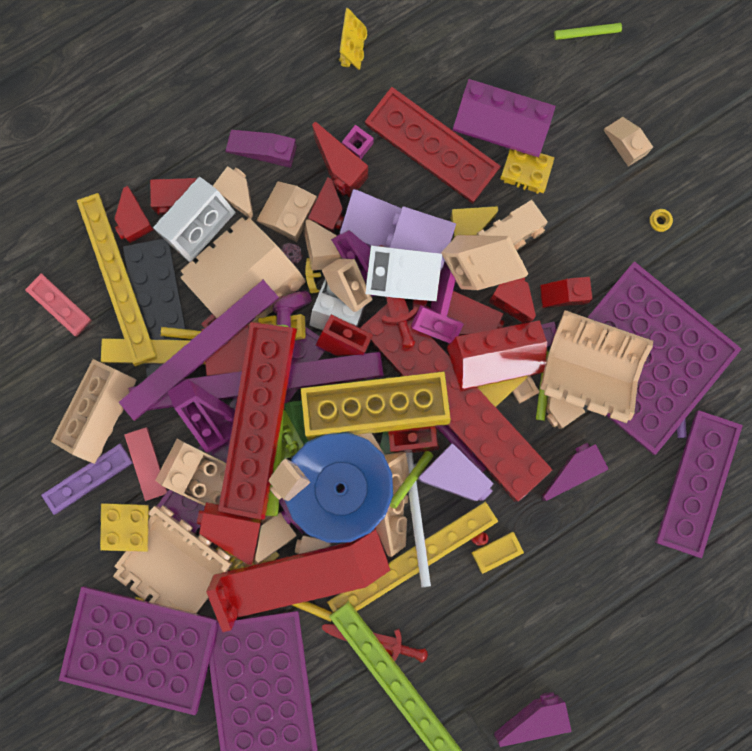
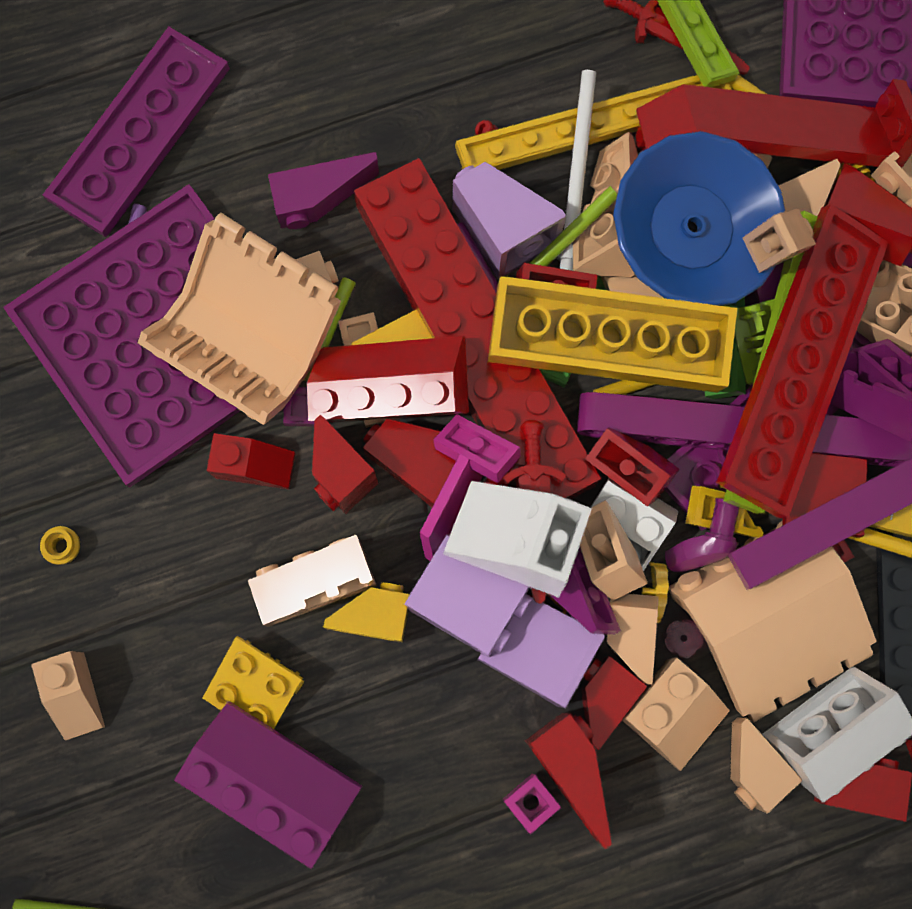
camera: 165 degrees left, 5 degrees down
magenta slope [226,130,297,168] -> none
red plate [365,87,501,204] -> none
light nougat slope [441,235,528,290] -> none
yellow tile [471,532,524,574] -> none

